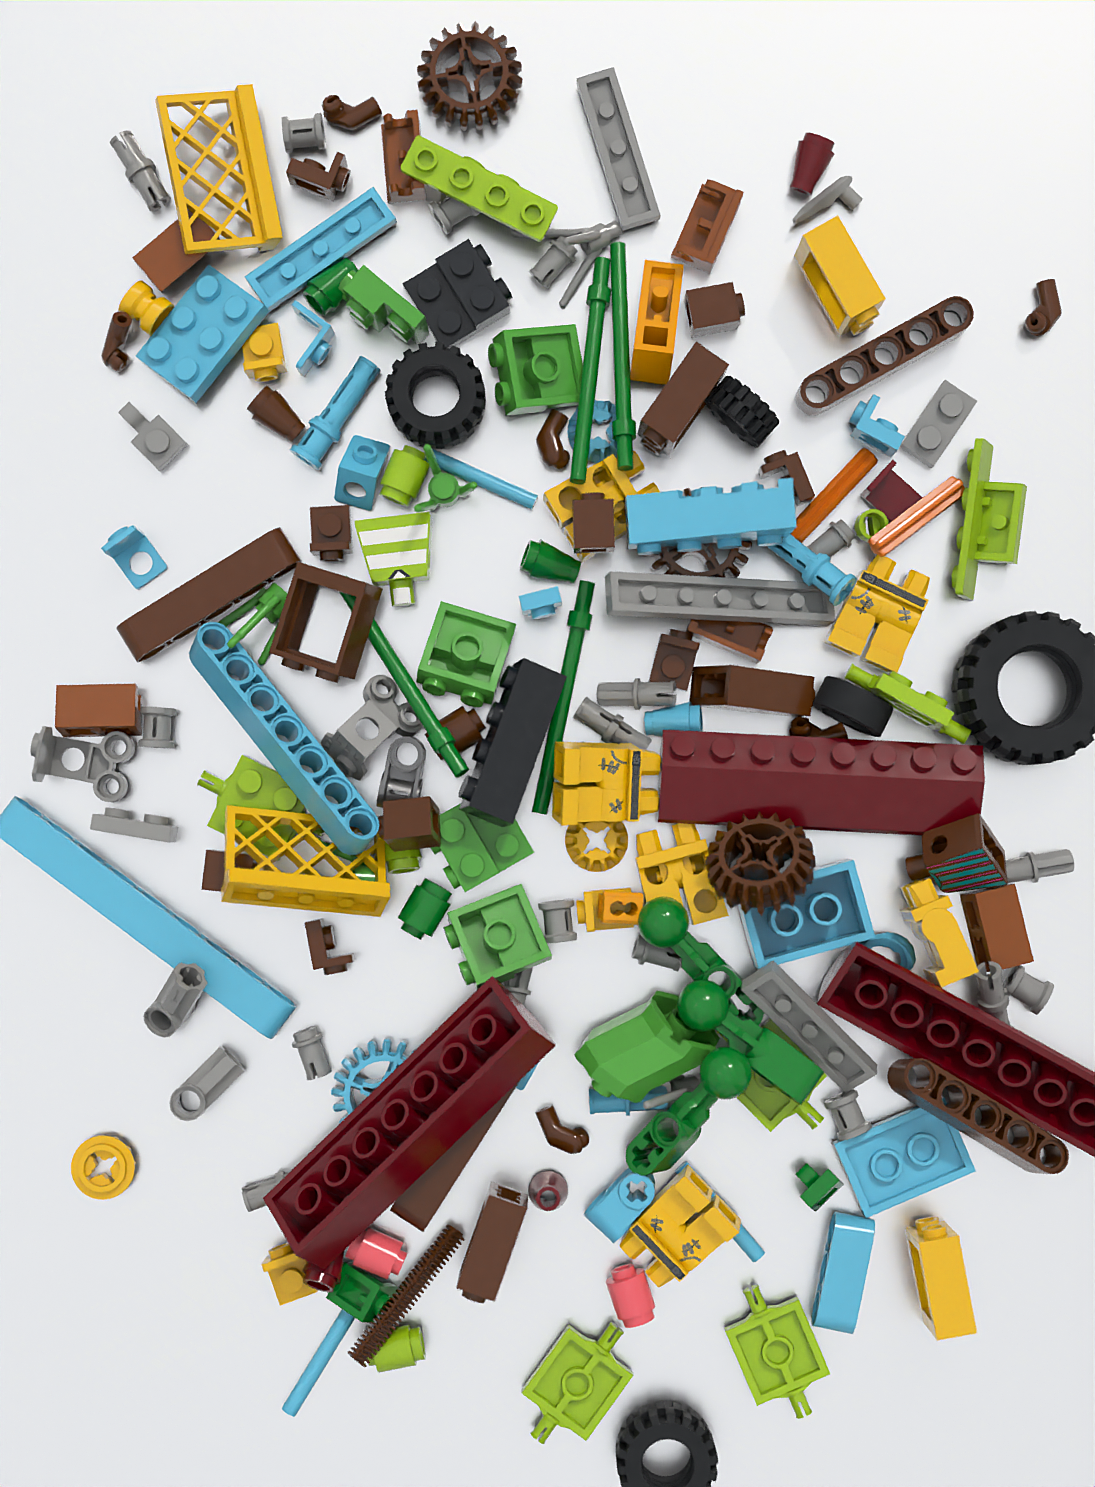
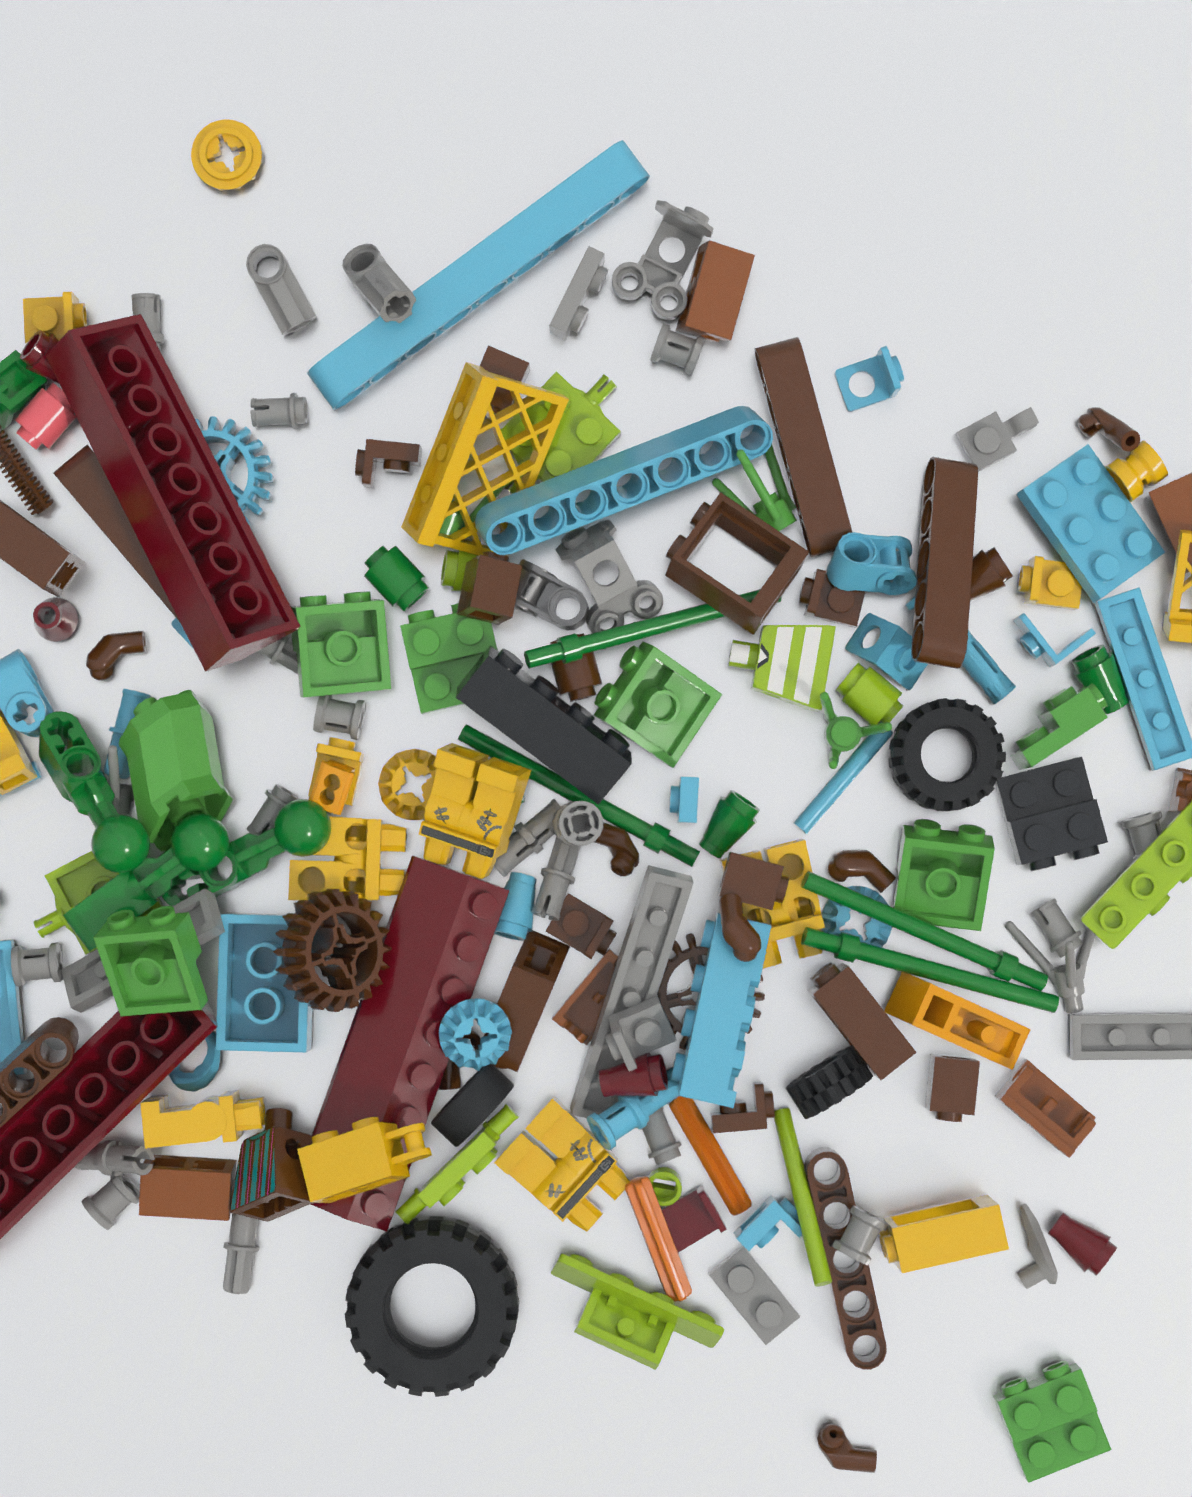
camera: 105 degrees right, 0 degrees up
none -> bright green plate [93,906,208,1016]
none -> yellow brick [297,1117,432,1203]
none -> medium azure gear [439,998,512,1071]
none -> light grey wheel [552,801,603,846]
none -> reddish brown arm [594,822,639,876]
none -> dark red cone [599,1052,668,1097]
none -> light grey bracket [605,996,677,1072]
none -> reddish brown arm [719,893,761,962]
none -> lime bar [774,1108,832,1287]
none -> medium azure piece [826,532,917,595]
none -> light grey bush [832,1205,889,1265]
none -> reddish brown beam [911,456,978,669]
none -> bright green plate [993,1361,1112,1483]

